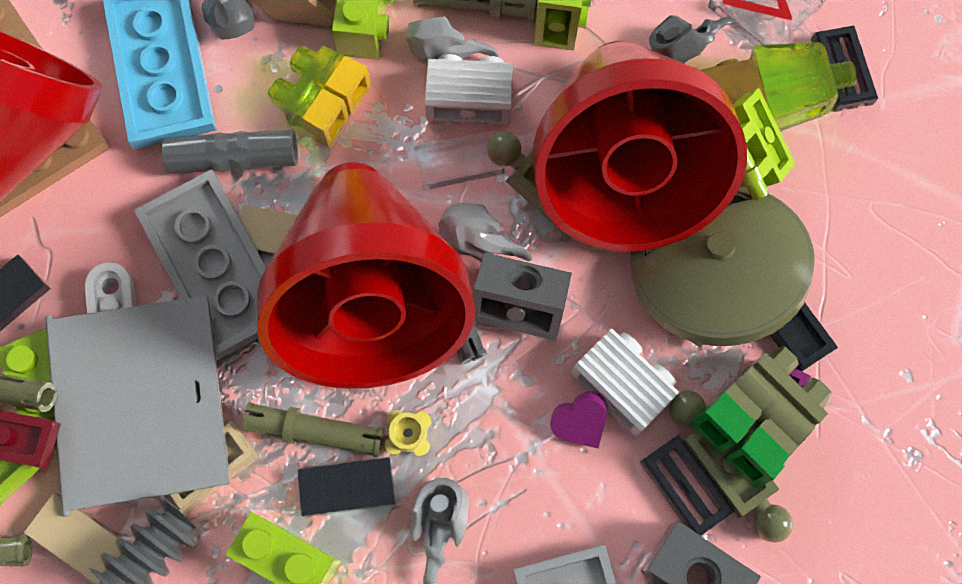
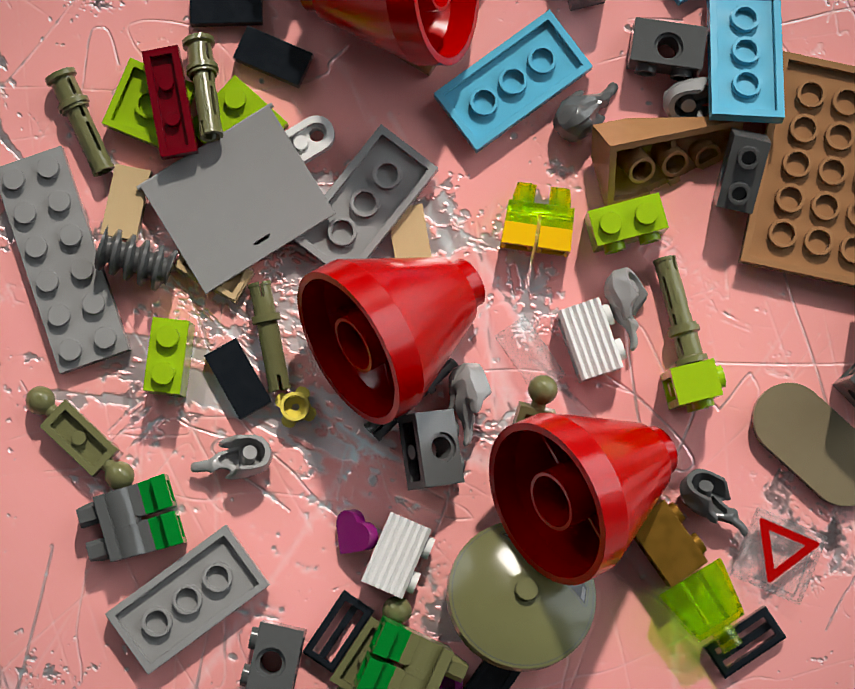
camera: 70 degrees right, 10 degrees up
dark grey axle [161,129,298,174] -> none
lime plate [733,88,796,200] -> none

